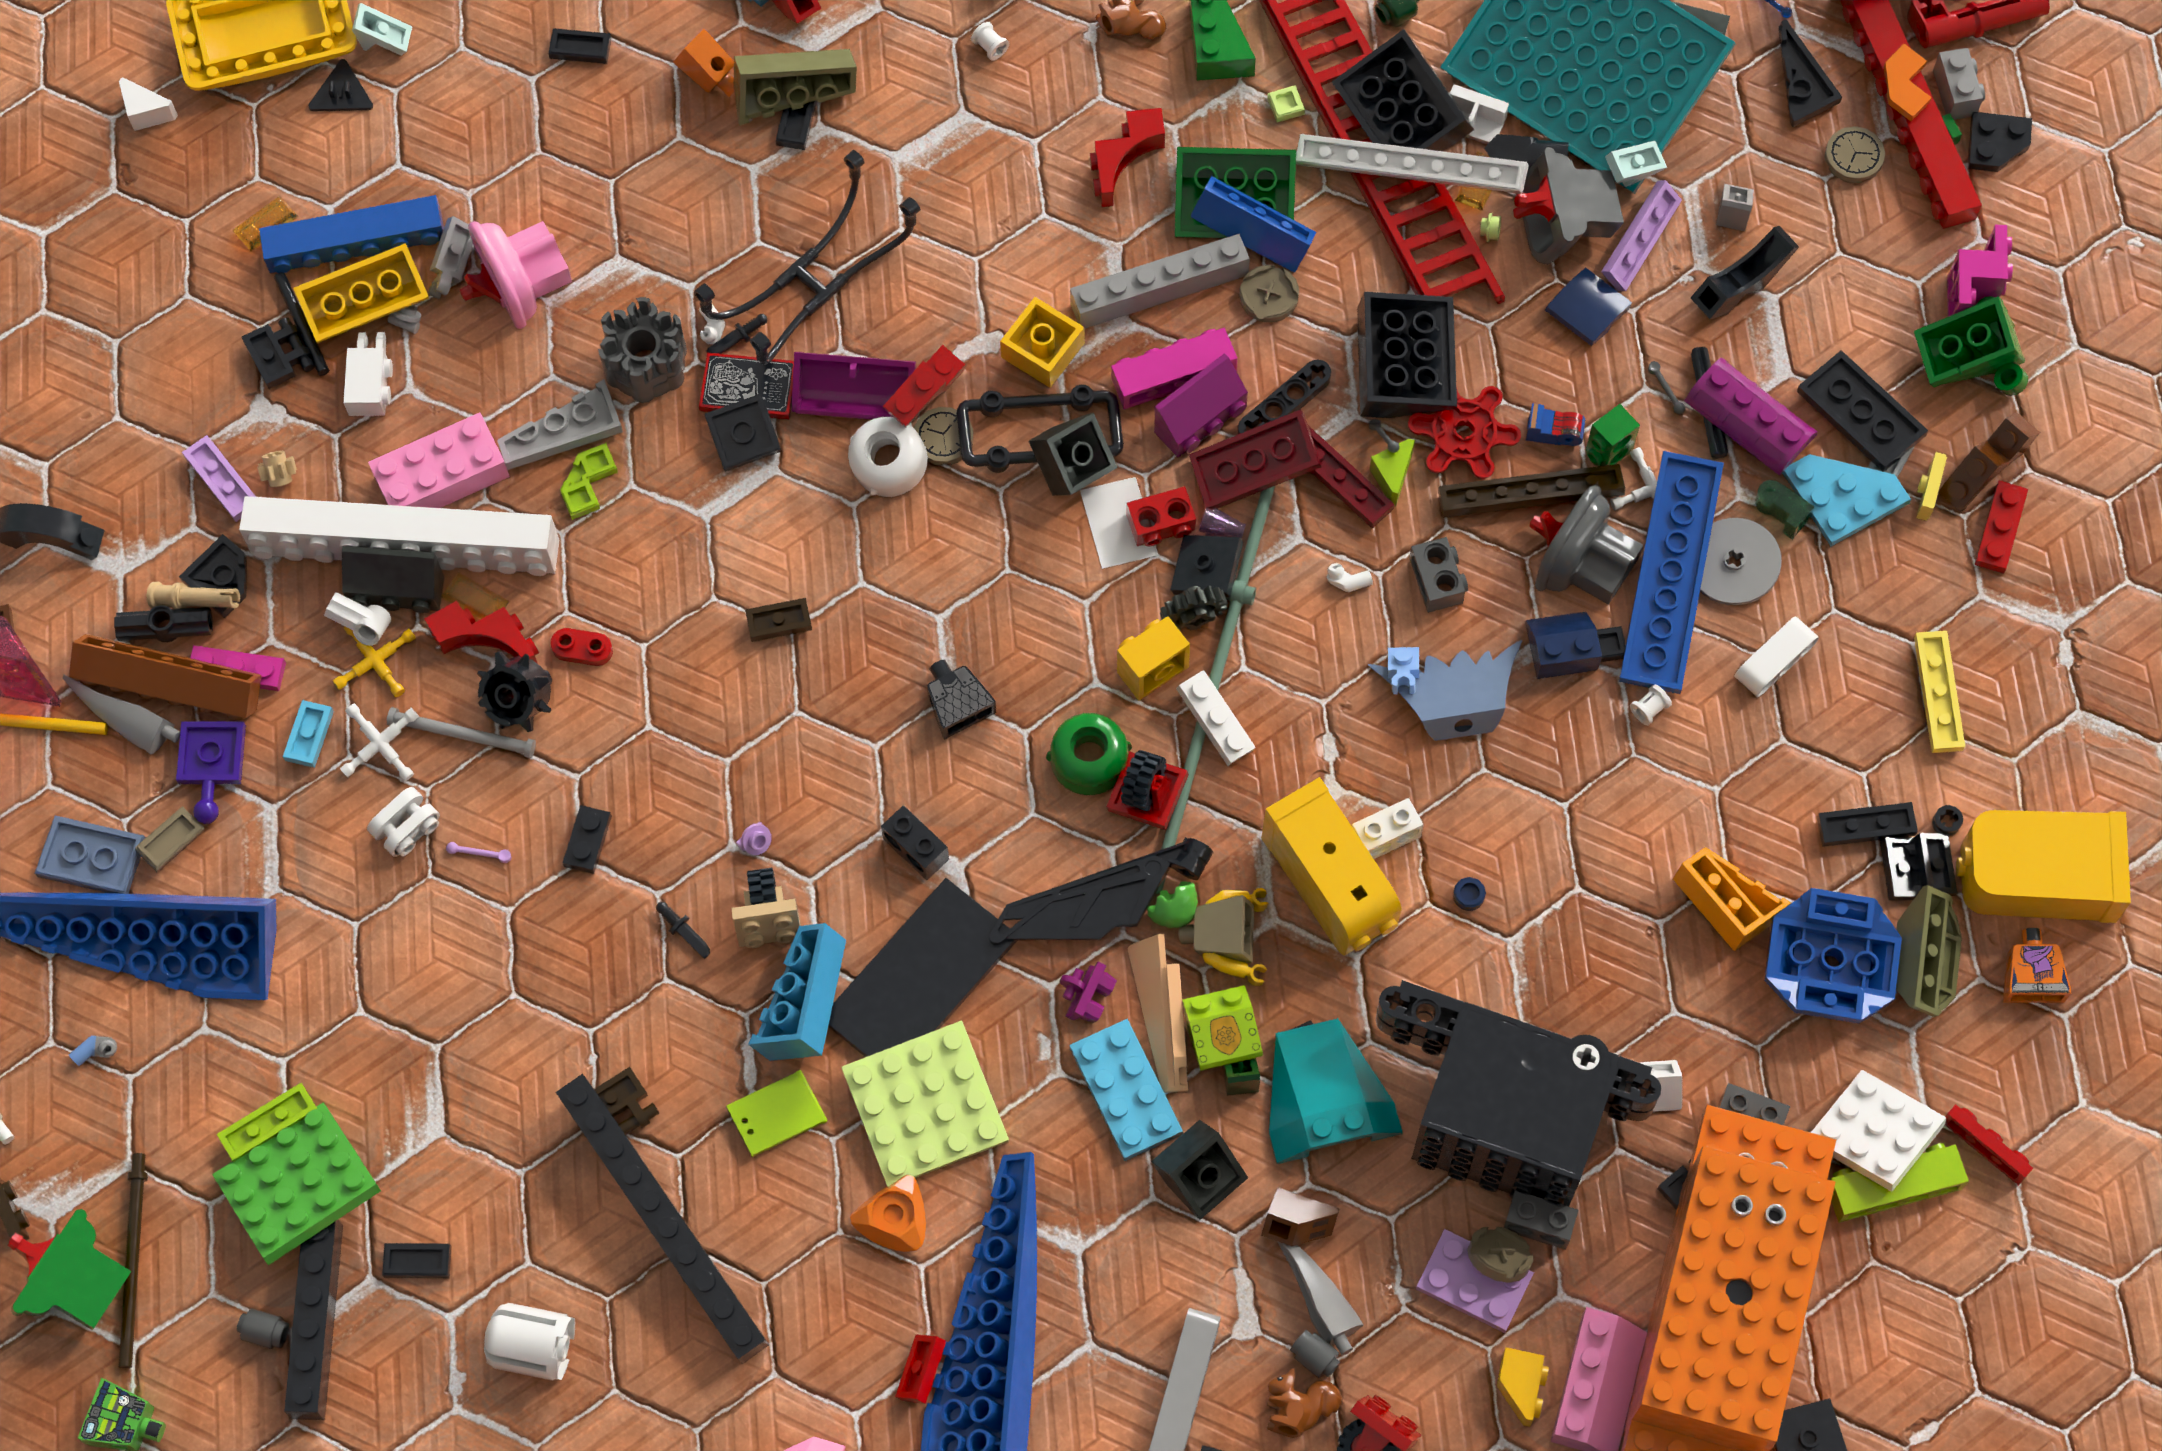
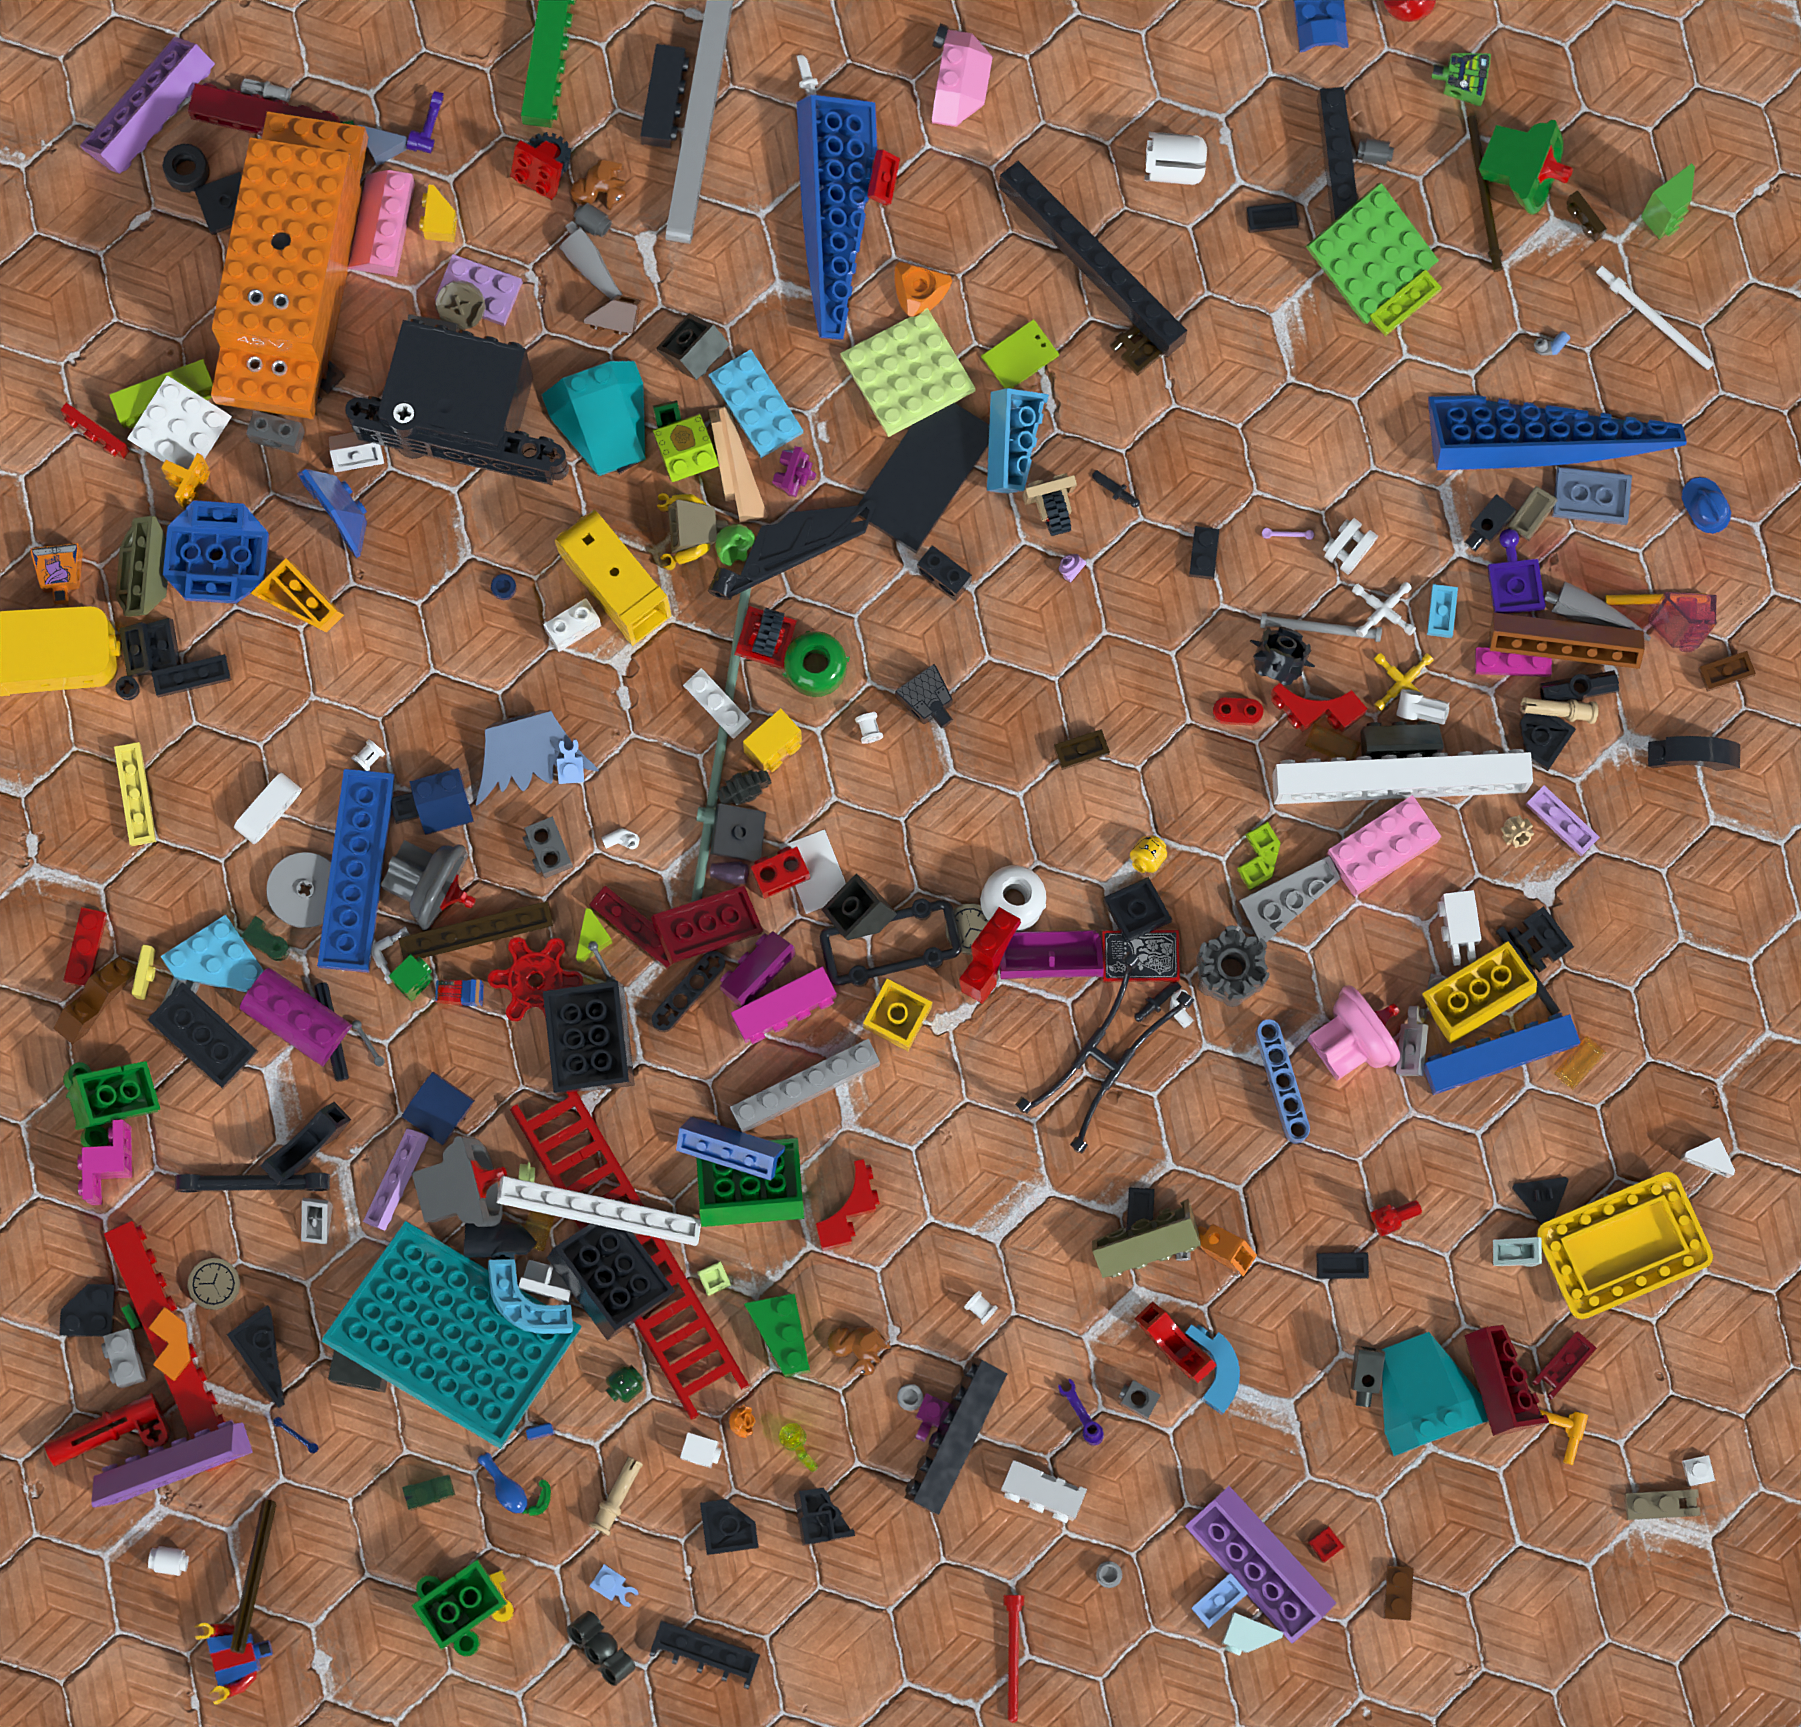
camera: 170 degrees right, 10 degrees up
dark tan tile [1239,265,1299,323] -> none
light aqua slope [1605,141,1667,187] -> none
none -> light orange bracket [161,453,210,510]
none -> black piece [175,1173,330,1193]
none -> blue wedge [297,469,367,558]
none -> medium azure plate [488,1259,573,1334]
none -> white bush [855,712,883,744]
none -> yellow head [1130,835,1167,873]
none -> medium blue beam [1255,1019,1310,1144]
none -> red axle [1370,1200,1422,1237]
none -> black torso [1464,494,1516,552]

